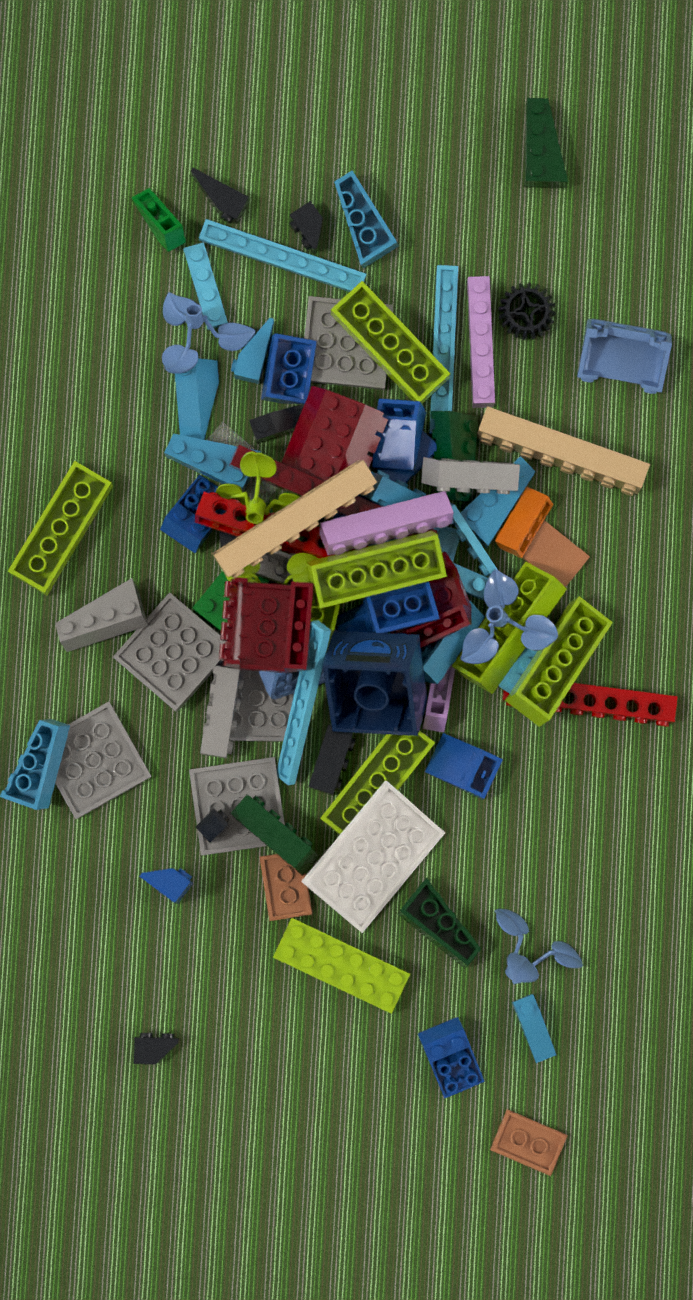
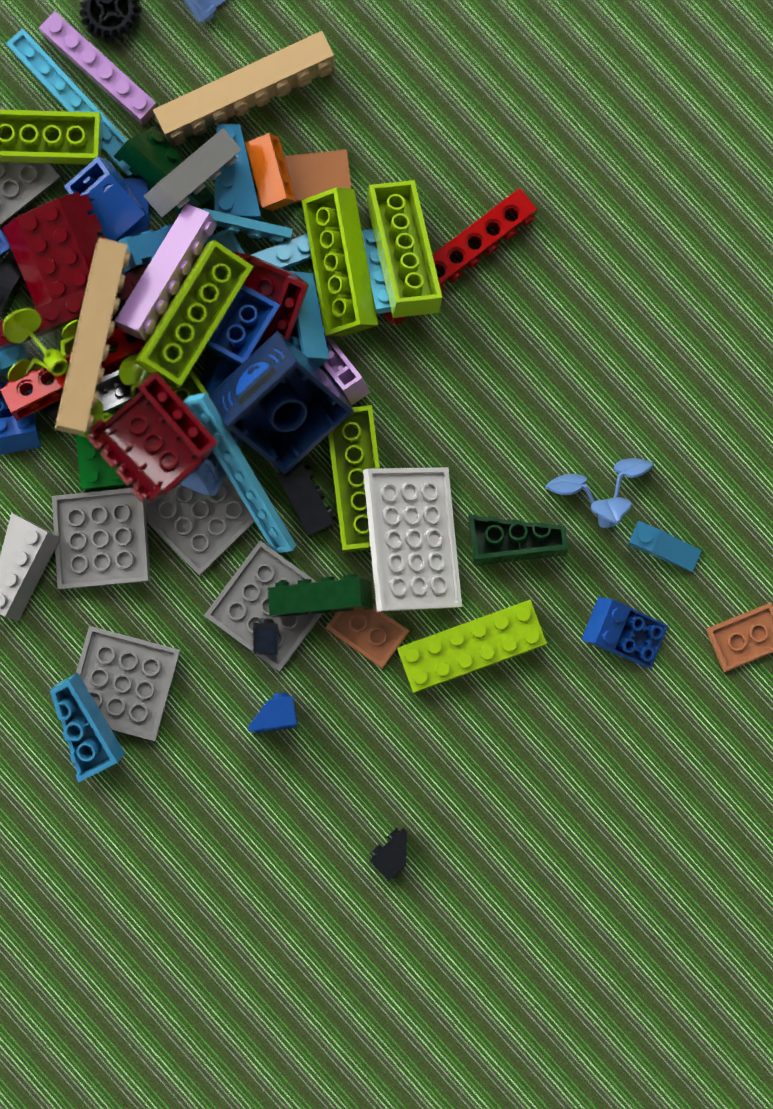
camera: 40 degrees left, 0 degrees up
light grey wedge [200,666,244,759] -> none
blue slope [425,733,503,800] -> none
medium blue plant [461,569,558,664] -> none

